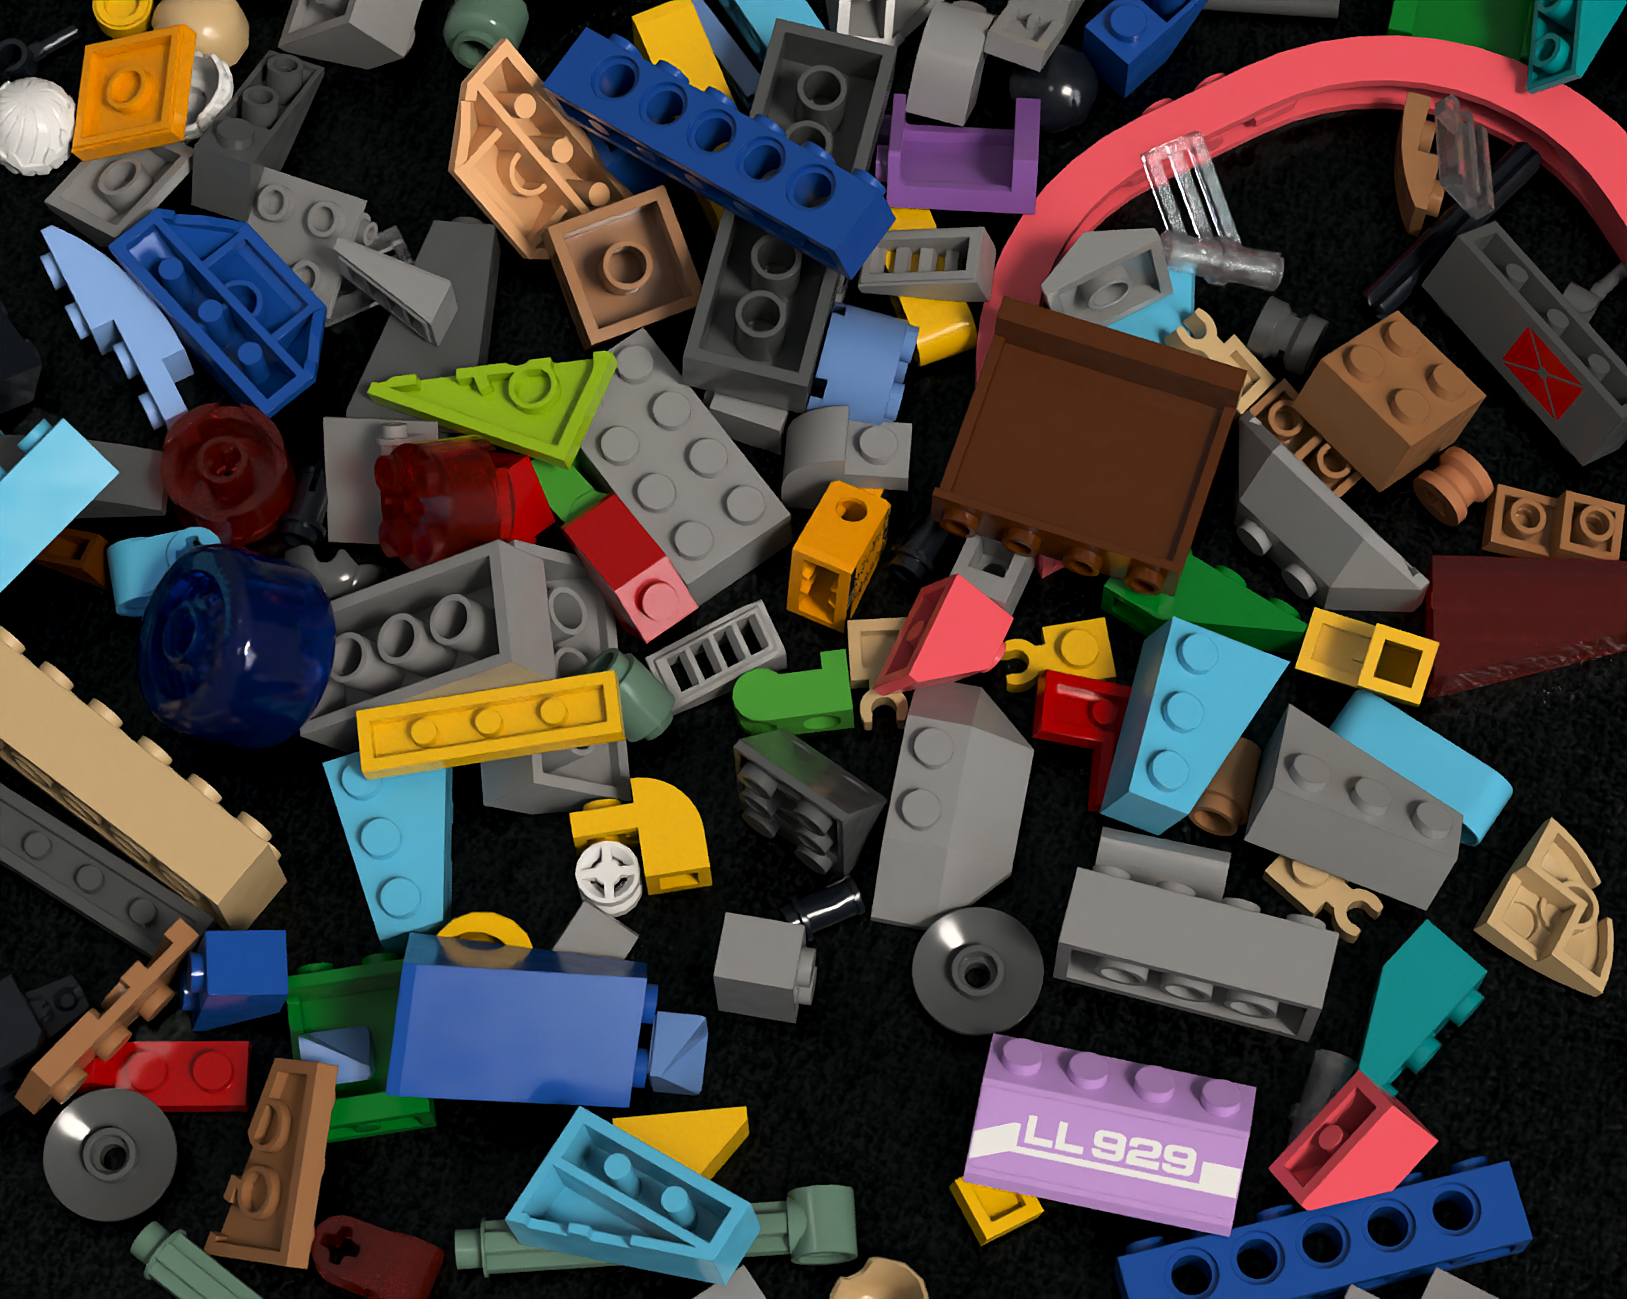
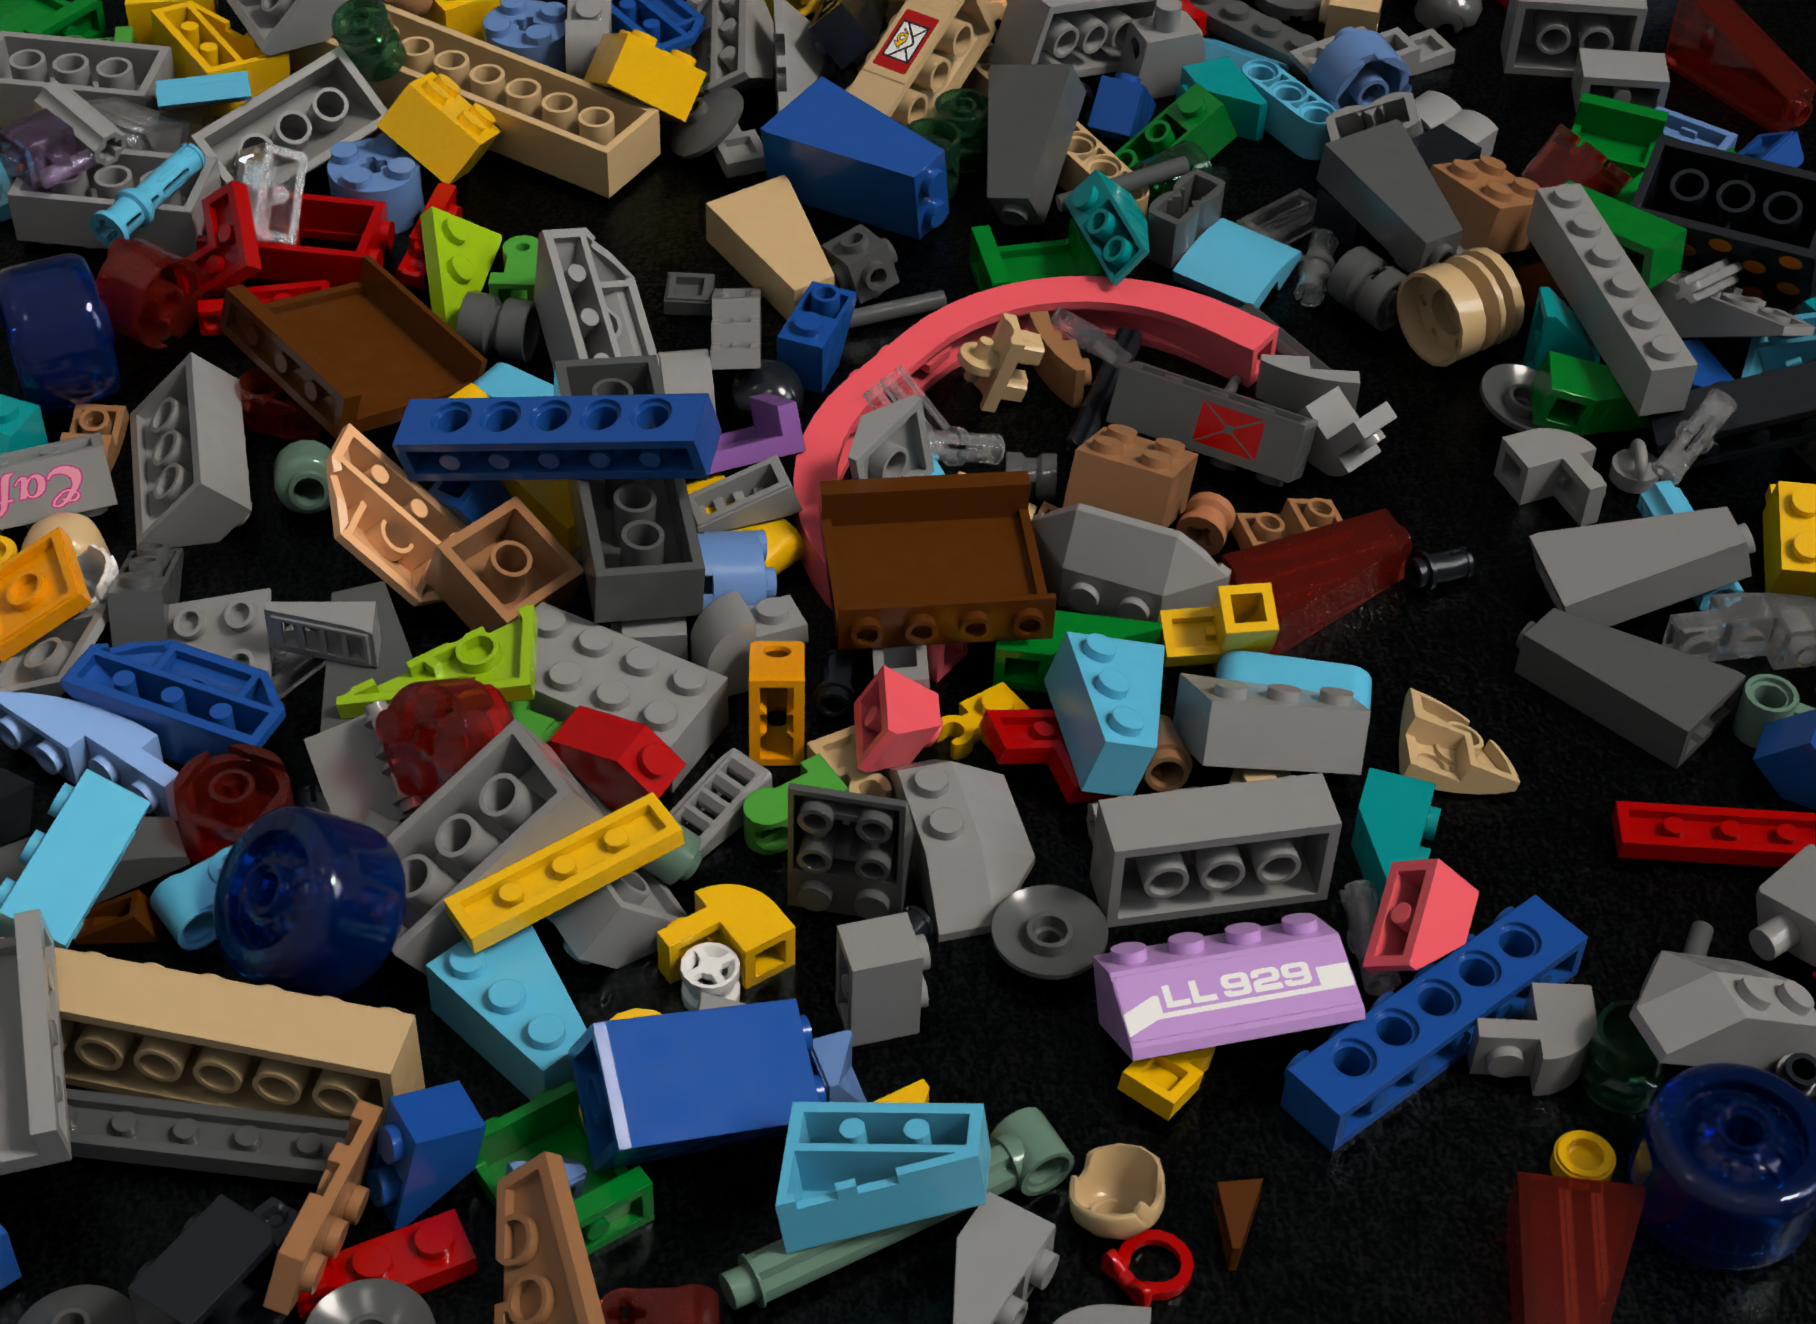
camera: 30 degrees left, 25 degrees down
none -> tan hips [957,313,1045,413]

